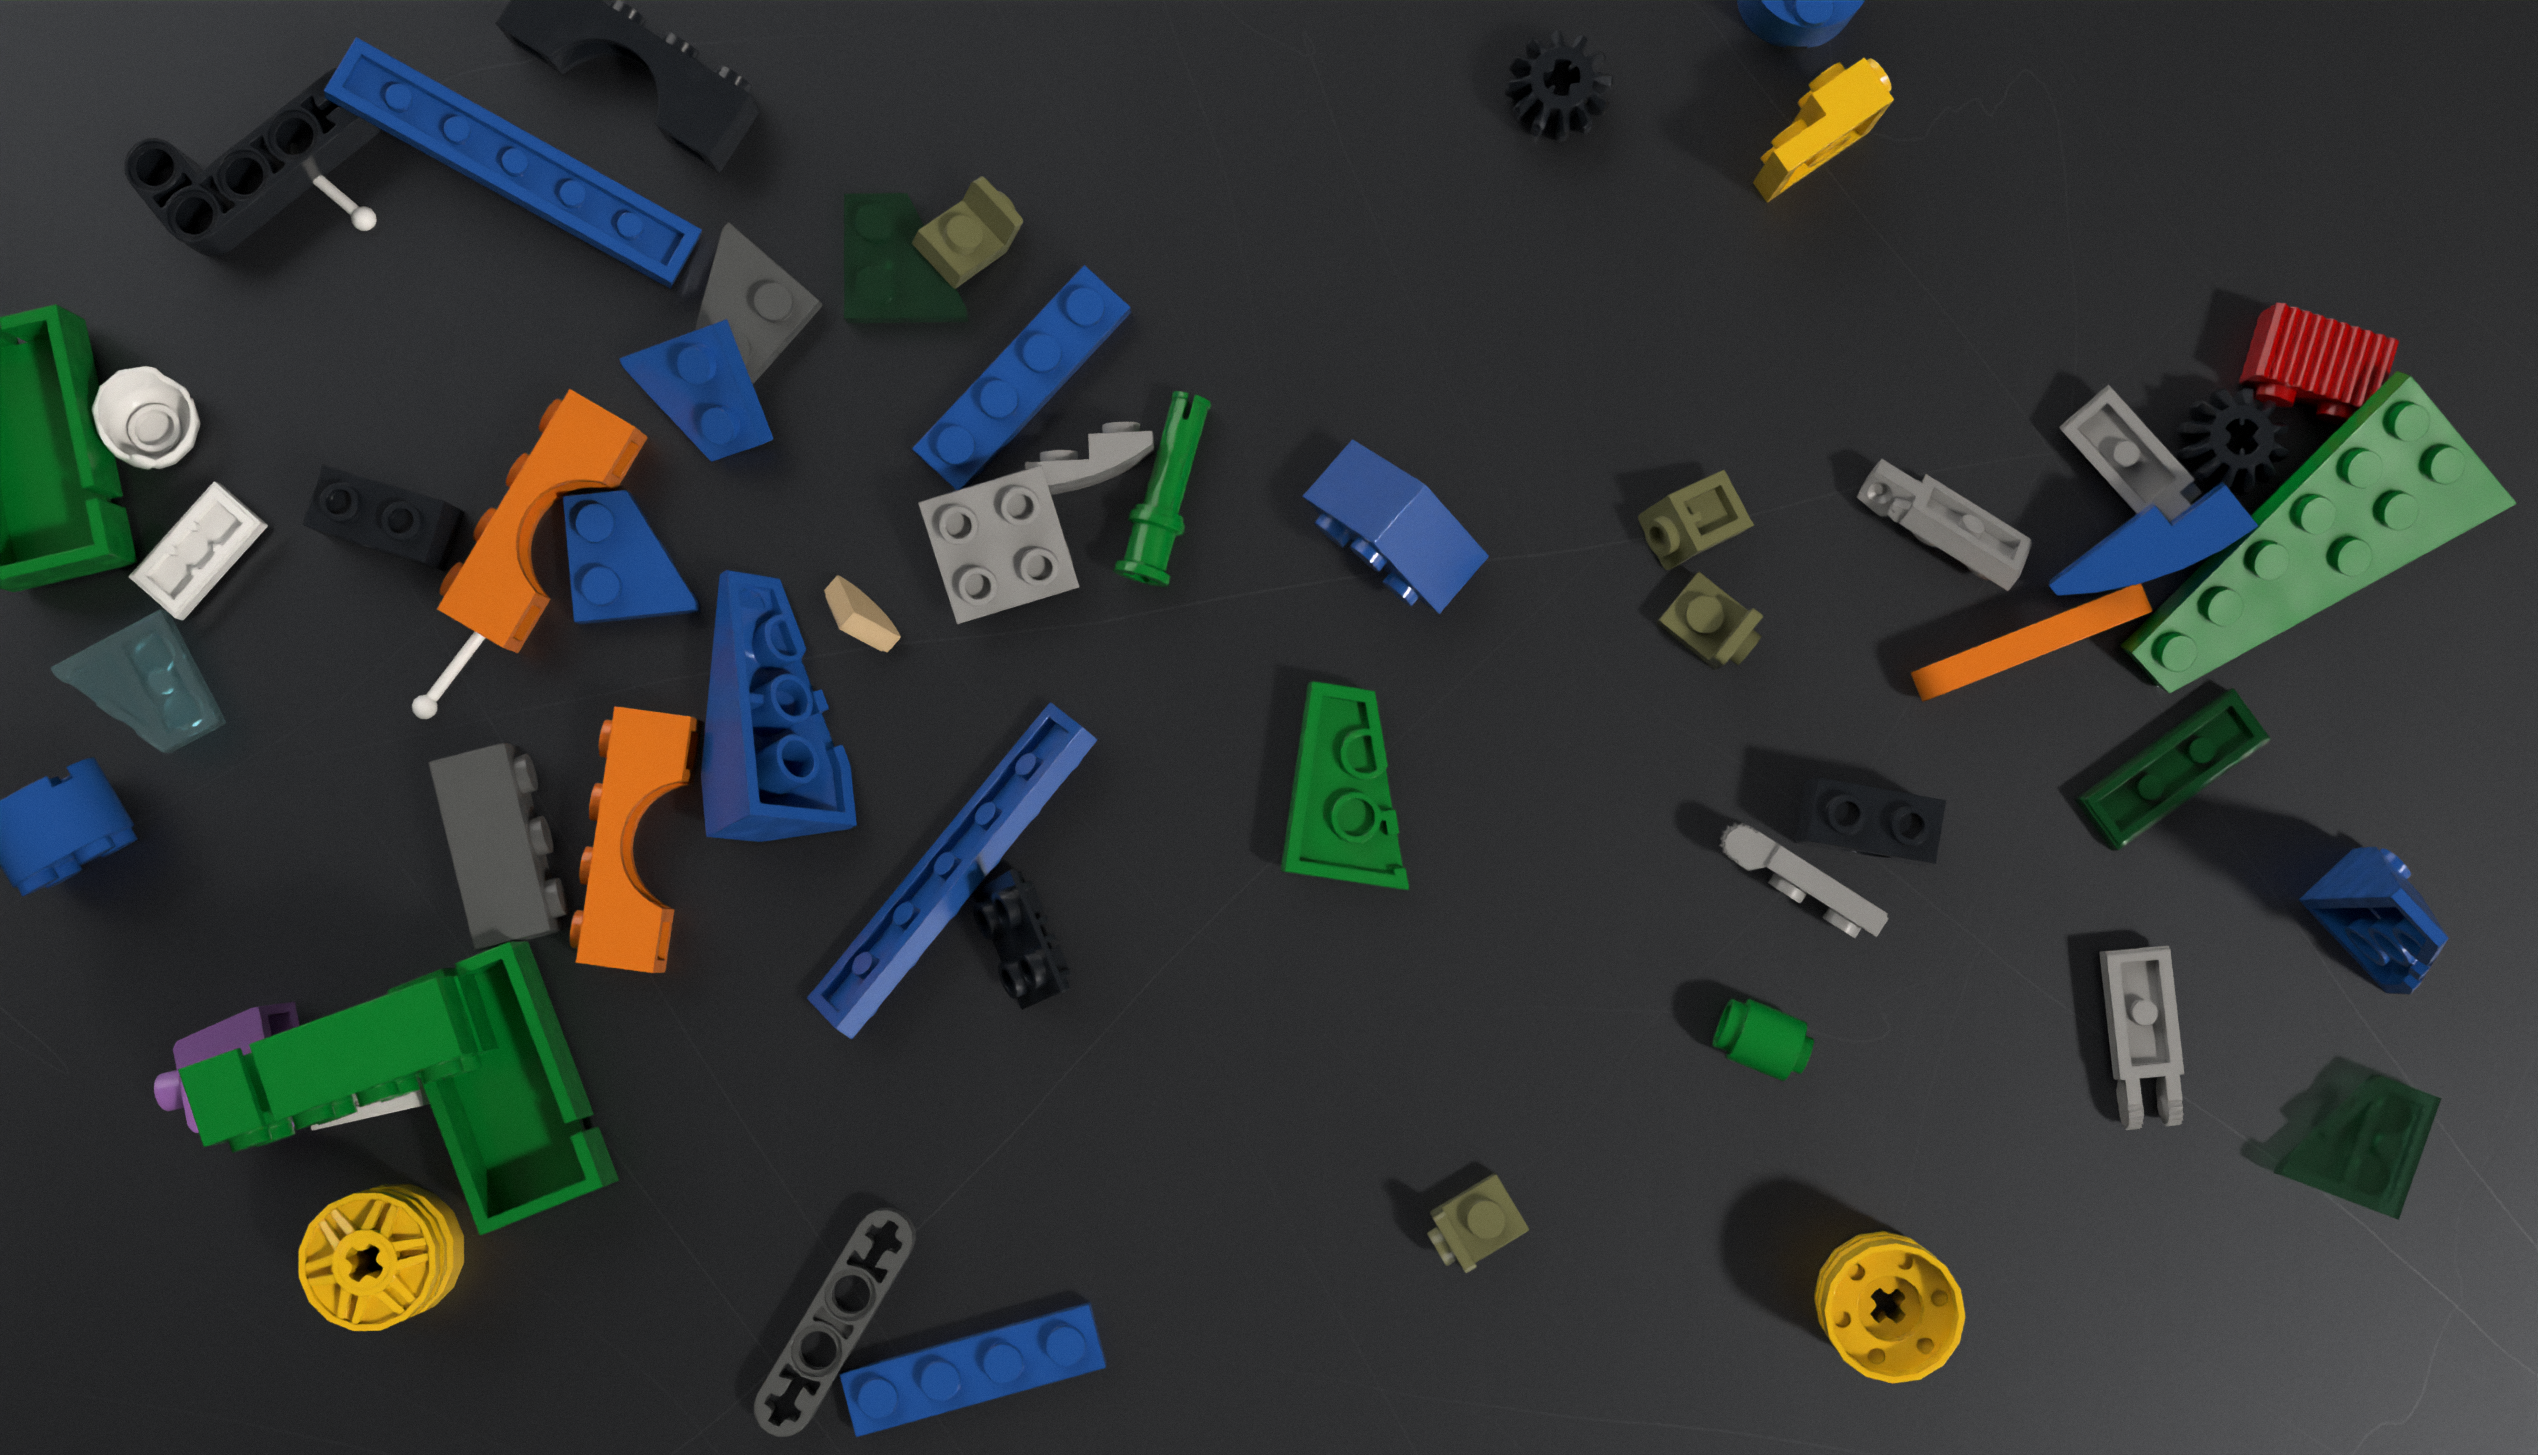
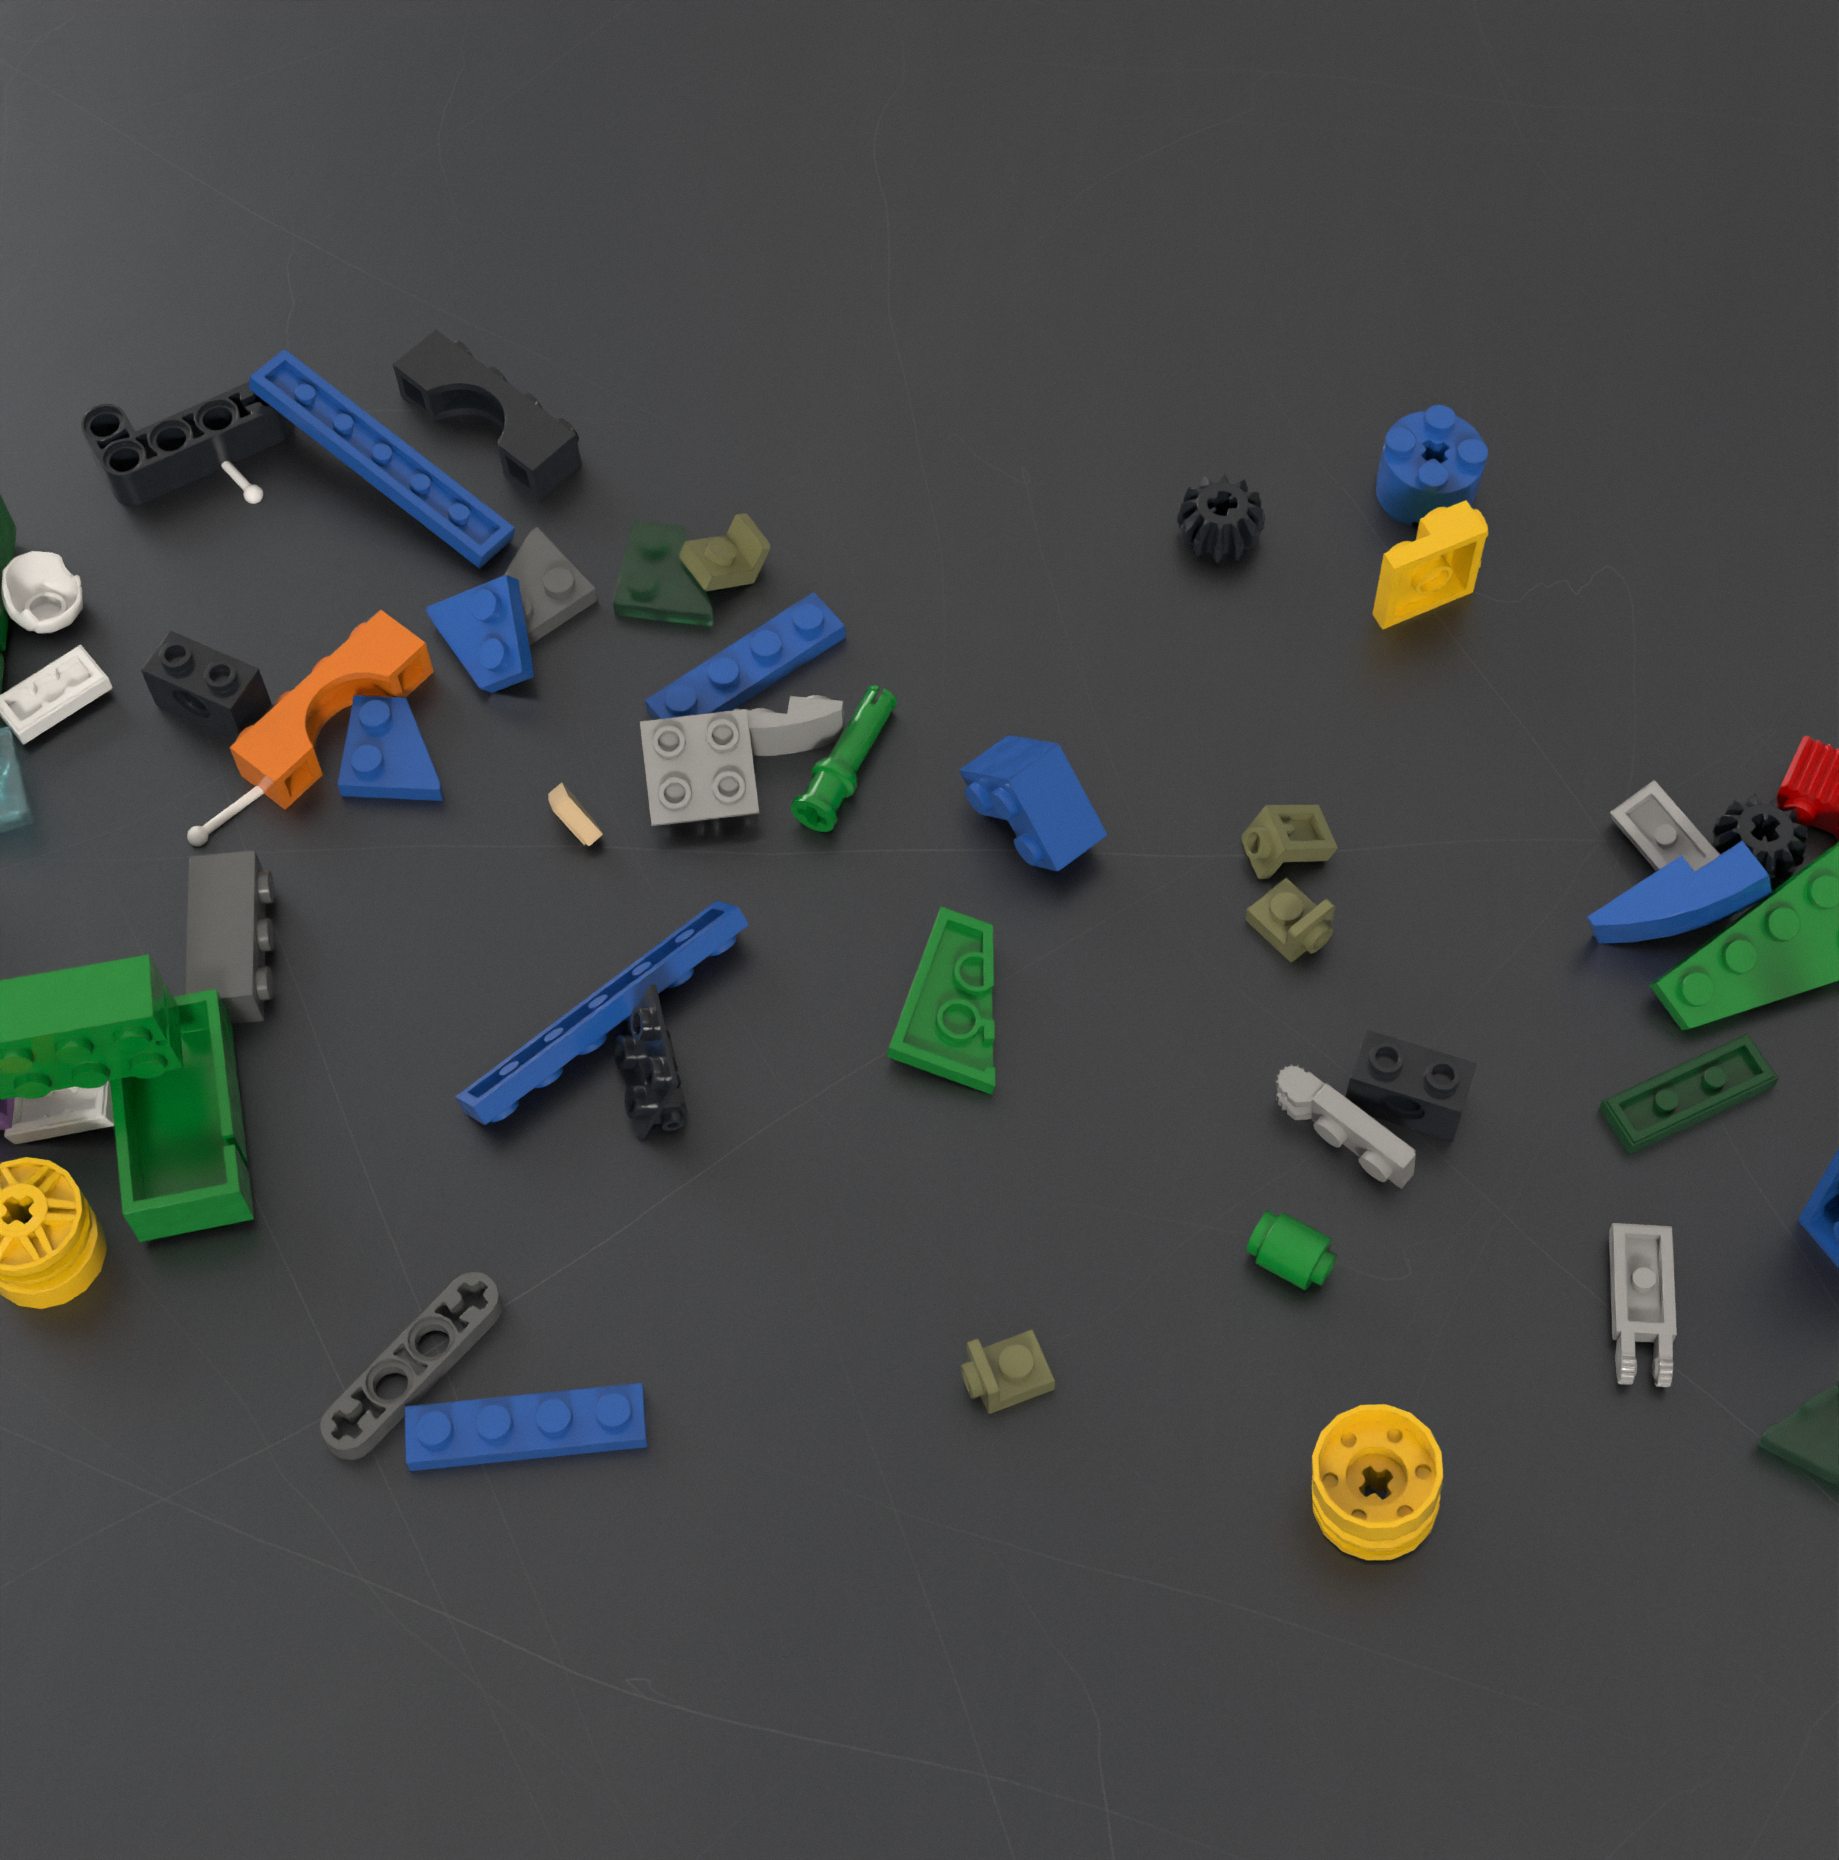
camera: 15 degrees right, 25 degrees down
orange arch [570,706,703,973] -> none
blue wedge [701,570,857,842] -> none
light grey hinge [1857,459,2032,591] -> none
orange beam [1910,584,2153,702] -> none

